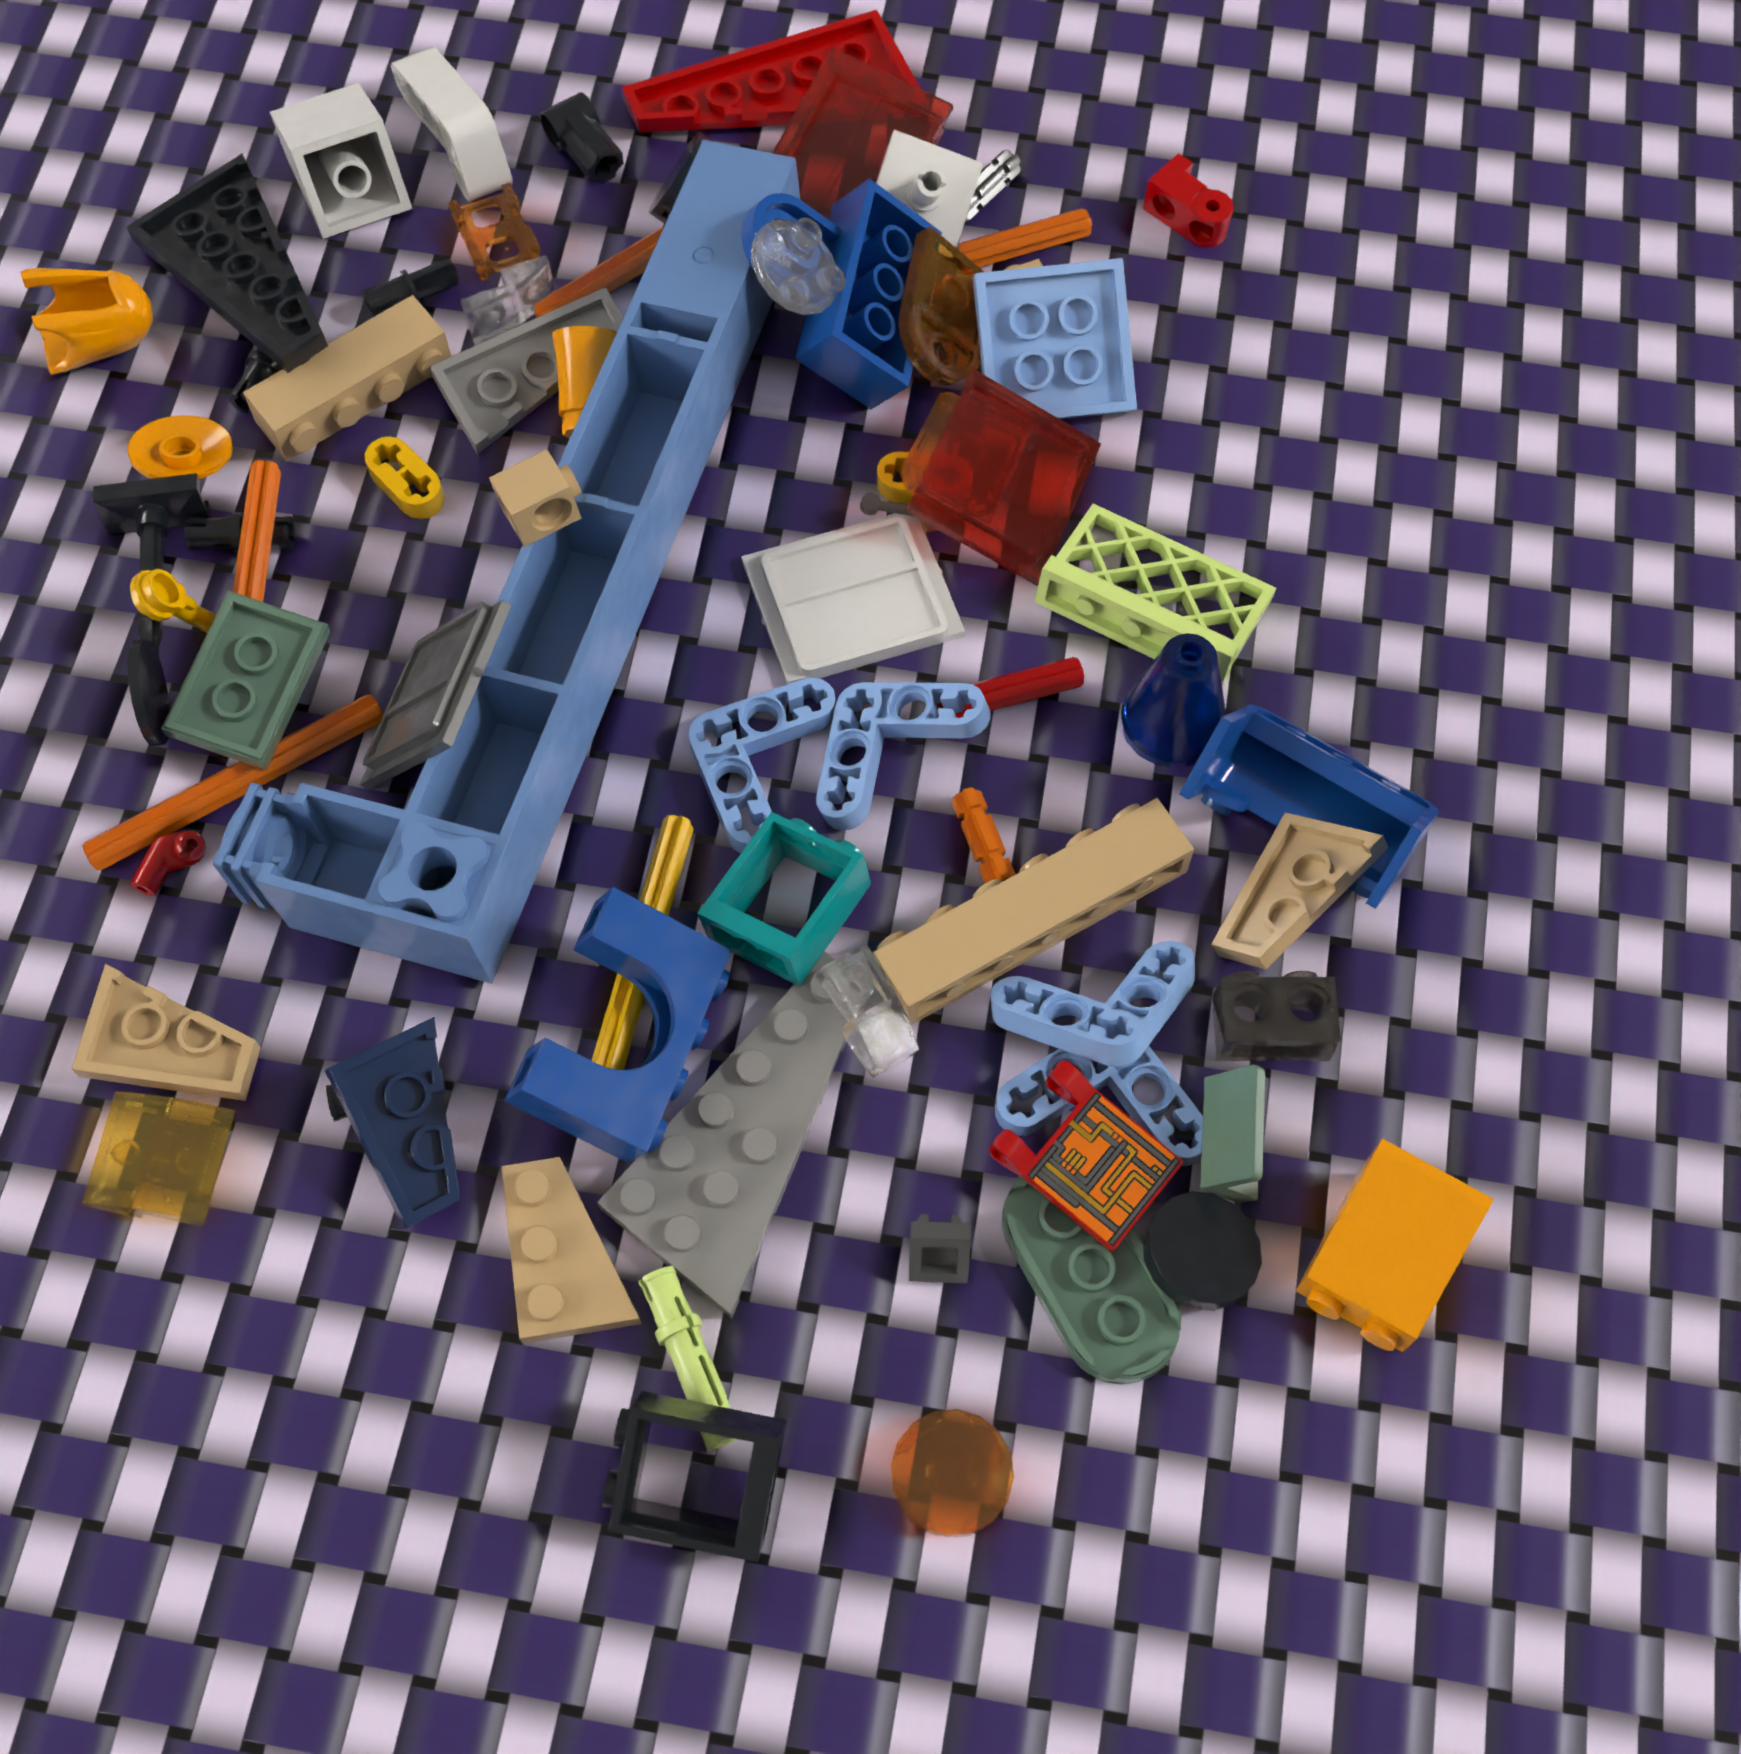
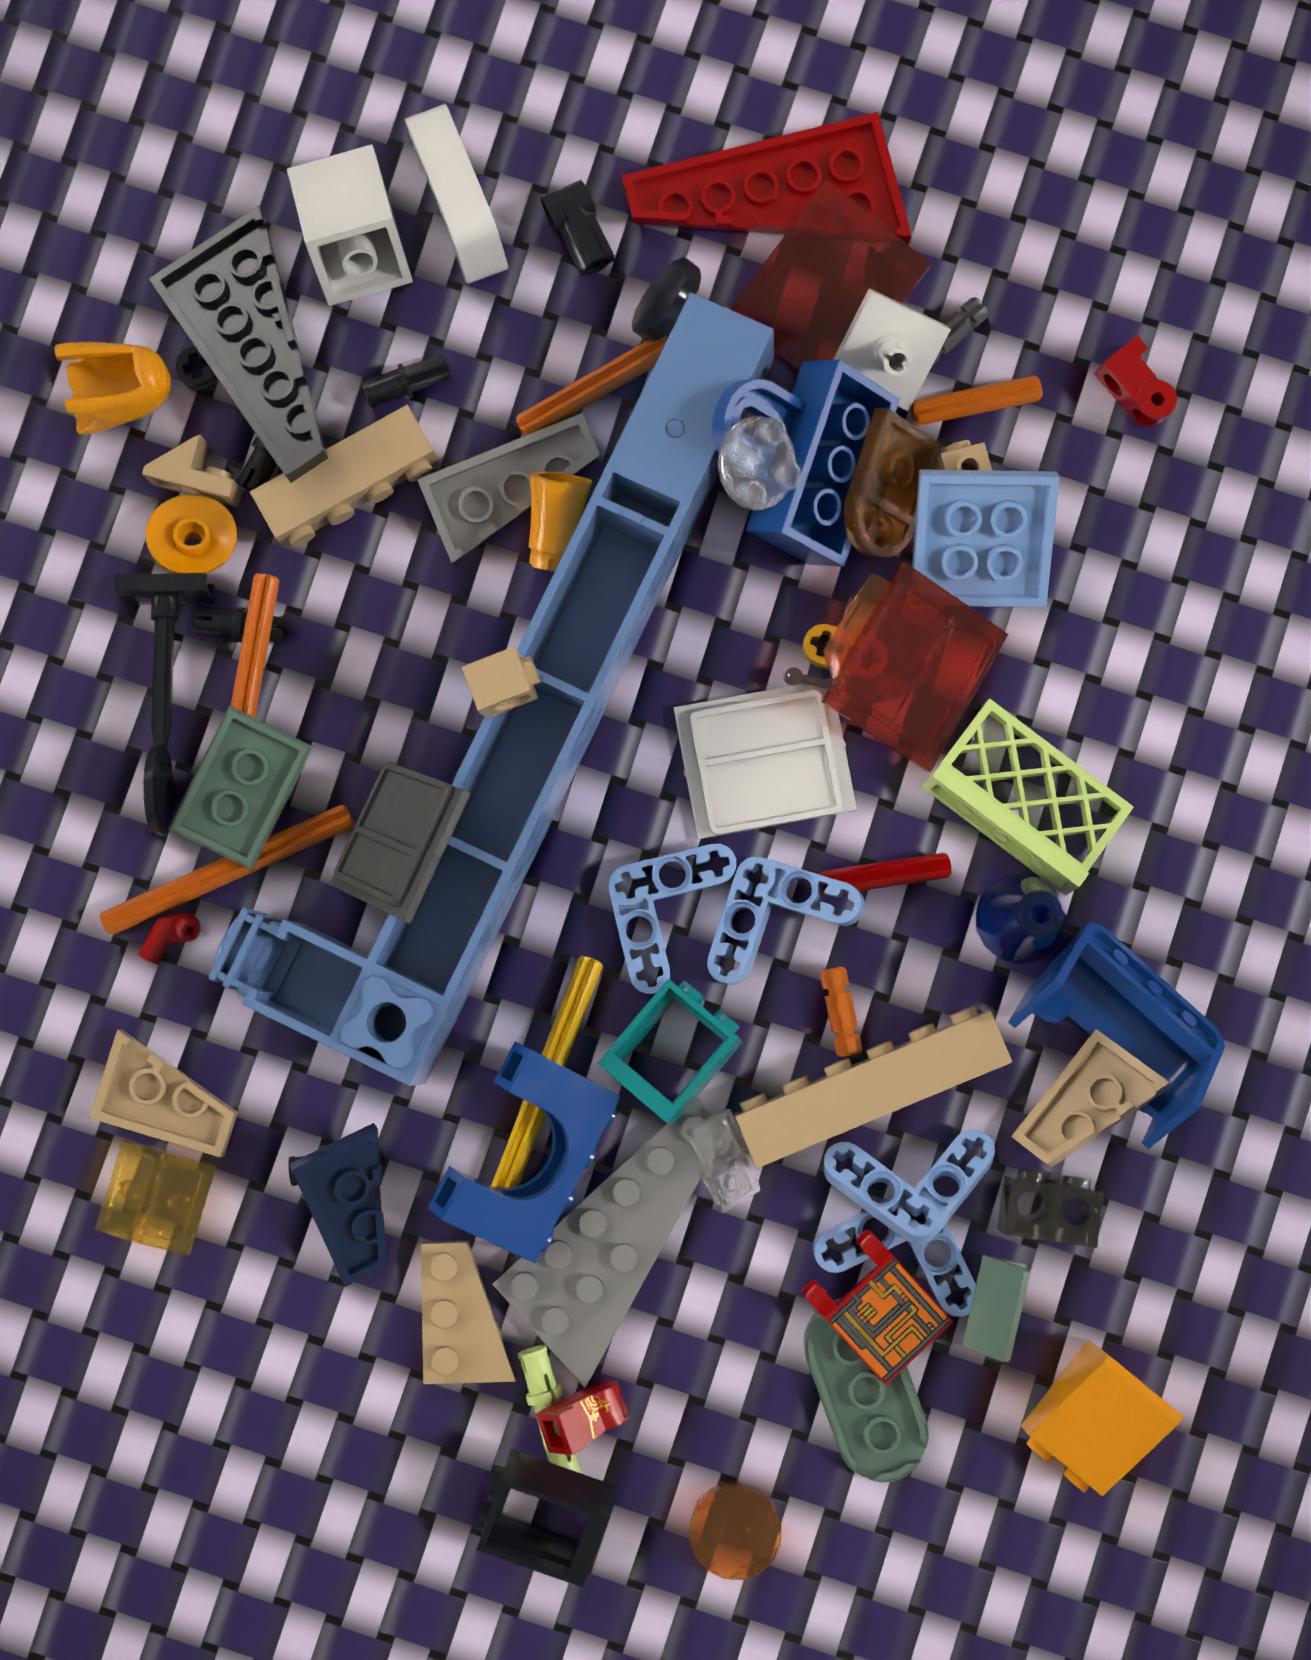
camera: 10 degrees right, 20 degrees up
yellow plate [130,569,216,633] -> none
yellow beam [364,437,445,519] -> none
clear orange piece [448,183,541,282] -> none
clear slope [460,255,555,345] -> none
dark grey tile [909,1214,971,1283] -> none
black tile [1143,1191,1262,1311] -> none
none -> tan slope [142,435,243,508]
none -> black bush [175,346,218,392]
none -> red leg [535,1380,629,1455]

